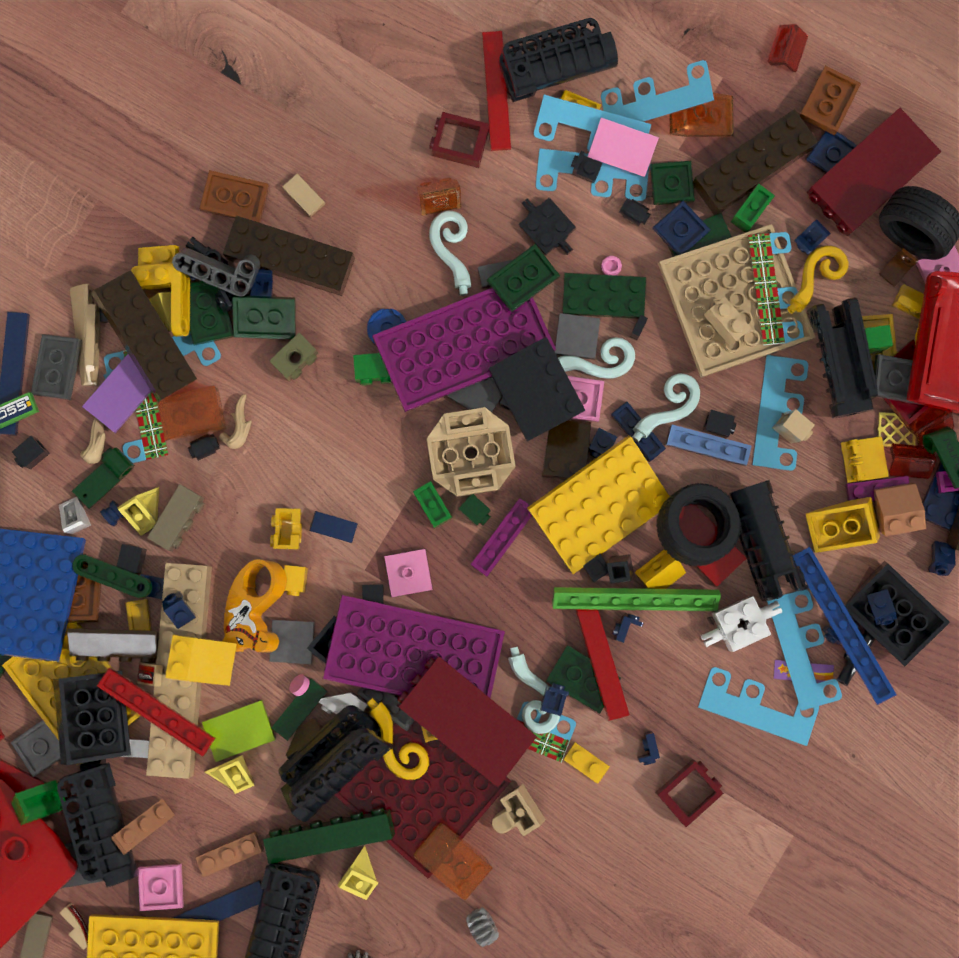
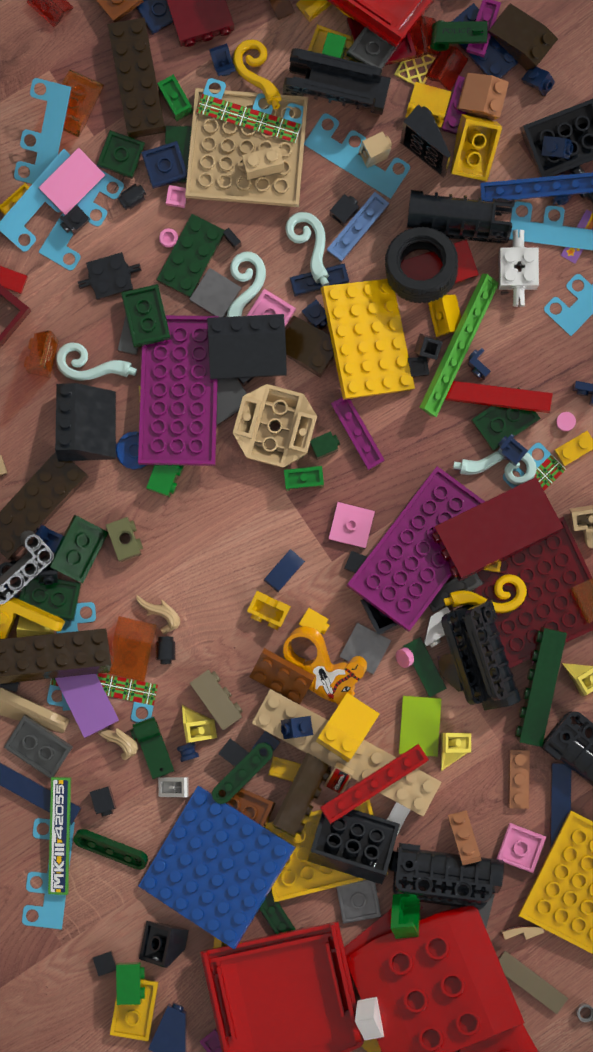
camera: 60 degrees left, 0 degrees up
none -> black slope [55,383,116,462]
none -> bright pink plate [166,185,186,208]
none -> dark orange plate [249,648,315,705]
none -> black slope [400,104,451,178]
none -> bright pink tile [556,412,576,432]

